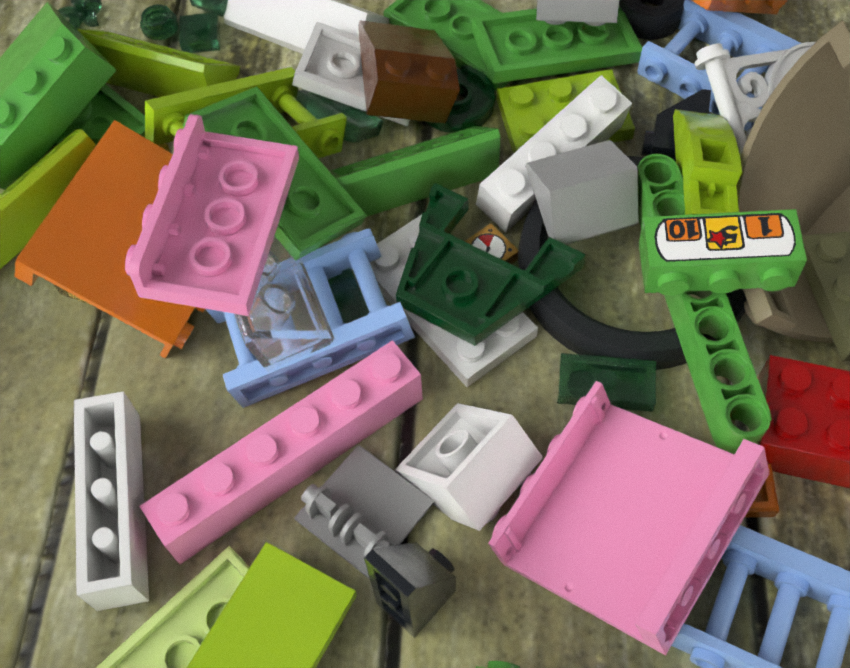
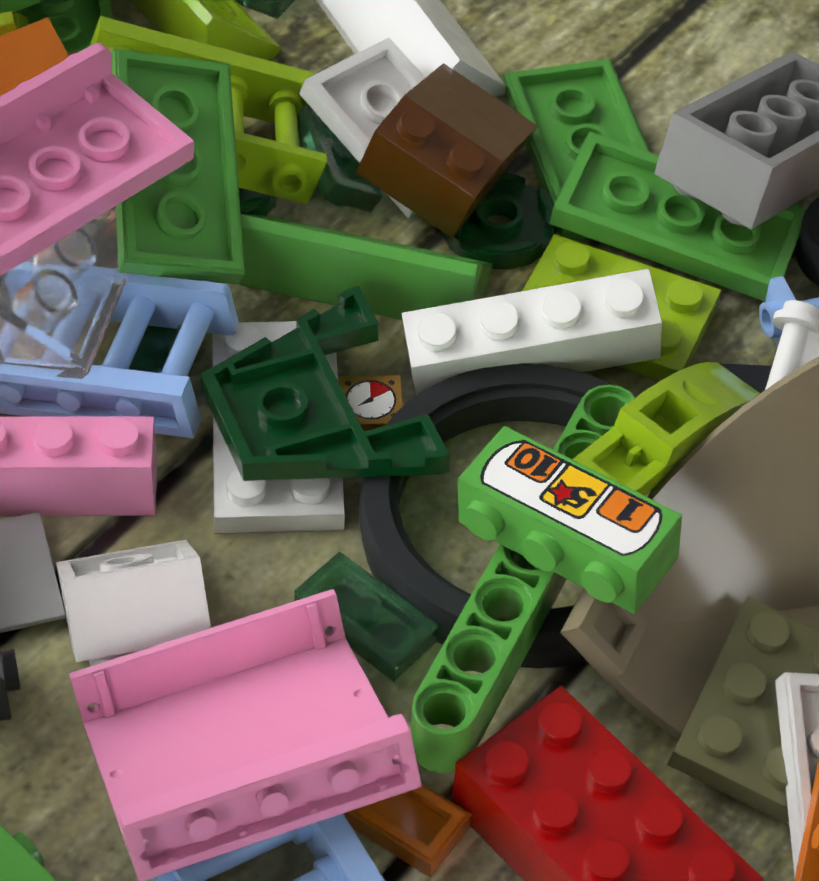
camera: 30 degrees right, 10 degrees down
light grey slope [525,140,639,245] -> none

